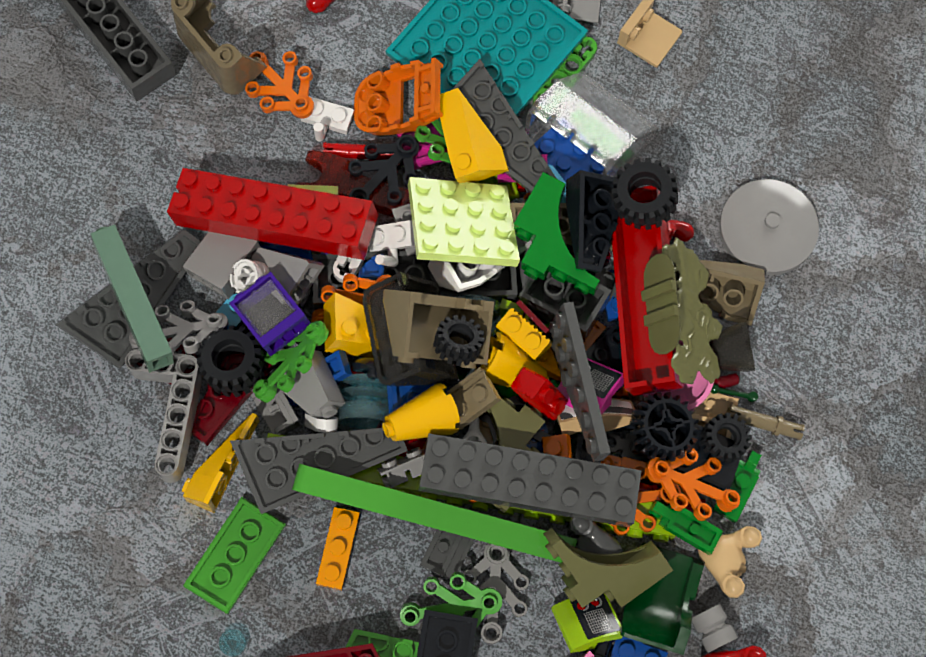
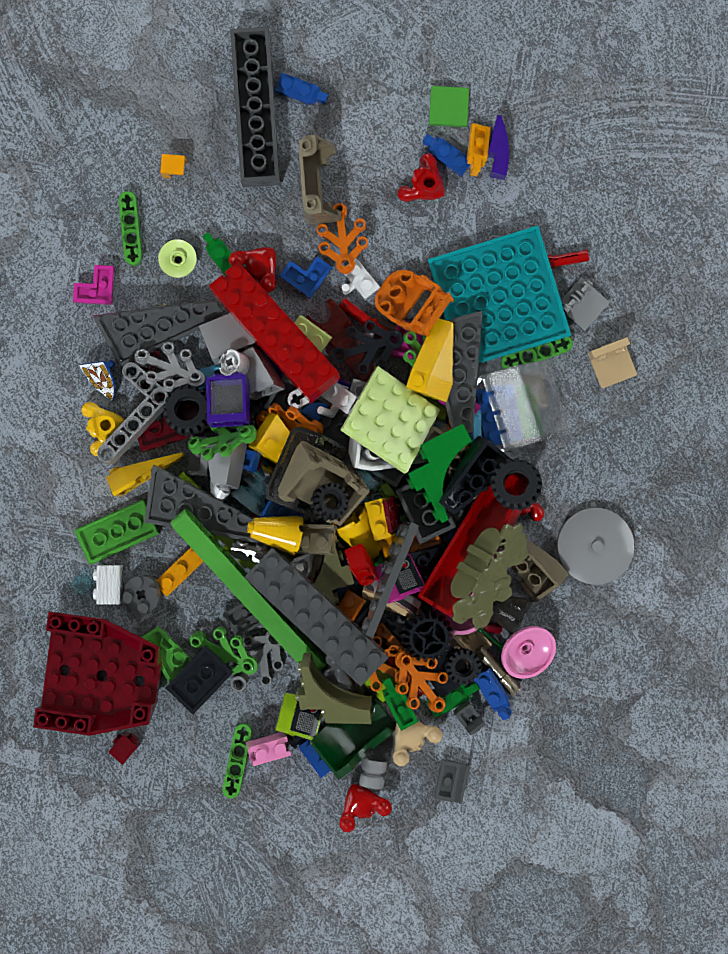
camera: 40 degrees right, 15 degrees up
sand green brick [90,225,174,373] -> none
none -> dark pink plate [73,265,115,305]
none -> shield [79,360,115,401]
none -> yellow head [81,402,125,456]
none -> white brick [93,565,123,604]
none -> bright green beam [119,191,143,266]
none -> dark grey plate [122,575,162,614]
none -> yellowish green dish [158,239,197,278]
none -> light orange panel [160,154,187,178]
none -> green hinge [202,232,232,276]
none -> red head [228,247,276,293]
none -> blue plate [279,256,333,299]
none -> dark grey plate [434,759,470,804]
none -> dark grey bracket [453,700,485,735]
none -> blue hinge [474,668,513,721]
none -> bright pink dish [501,626,556,679]

